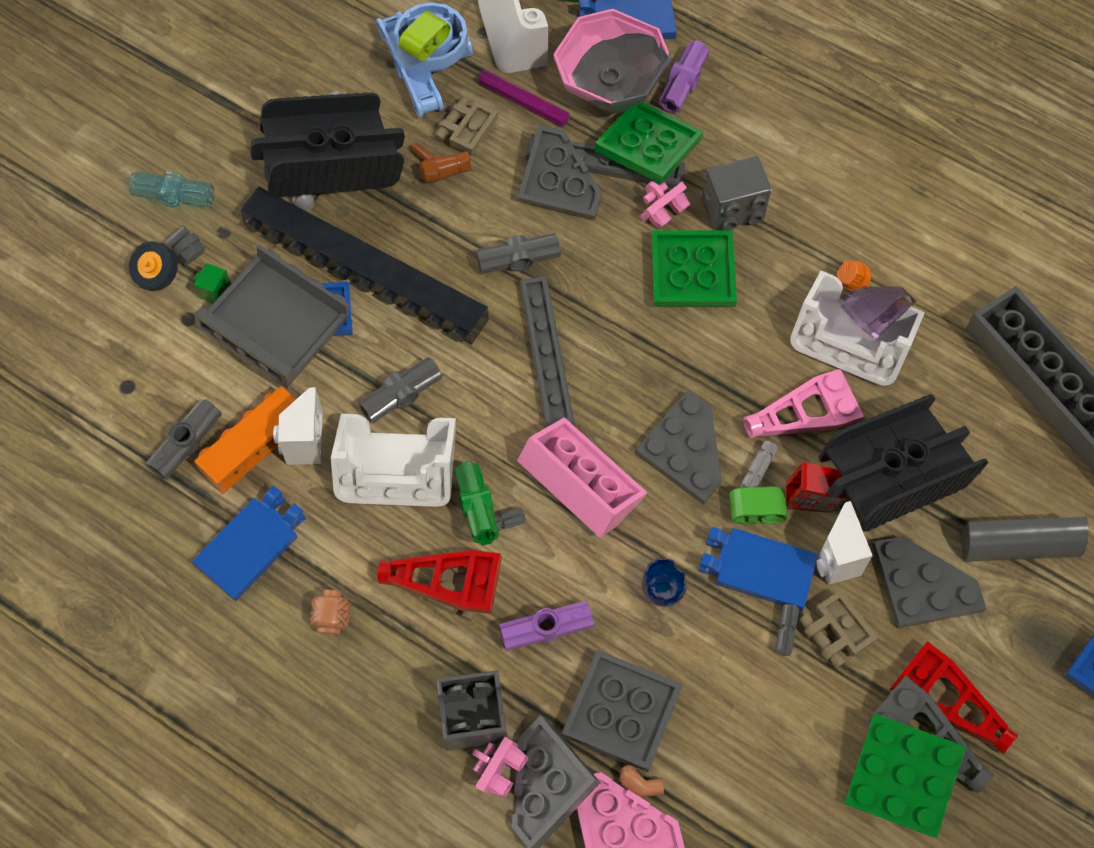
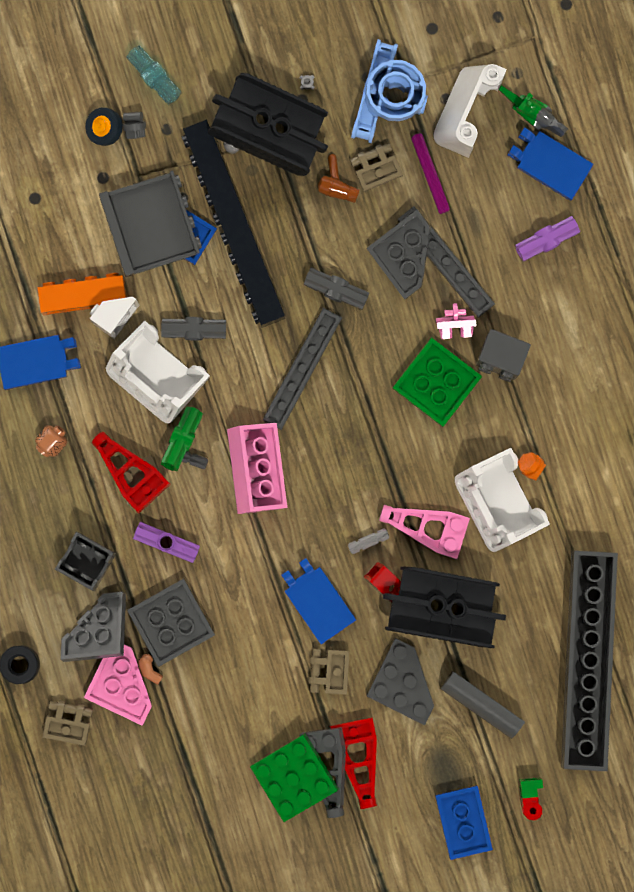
camera: 35 degrees right, 20 degrees up
dark grey piece [146,398,222,480] -> none
green plate [194,263,231,304] -> none
lime beam [398,11,451,62] -> none
bright pink hips [472,737,528,798] -> none
dark grey rock [554,9,671,113] -> none
green plate [594,102,703,184] -> none
dark grey plate [635,390,722,505] -> none
clear blue hair [642,558,687,607] -> none
bright green beam [730,487,788,524] -> none
dark grey piece [775,604,799,656] -> none
white slope [816,501,873,585] -> none
clear purple slope [841,287,917,340] -> none

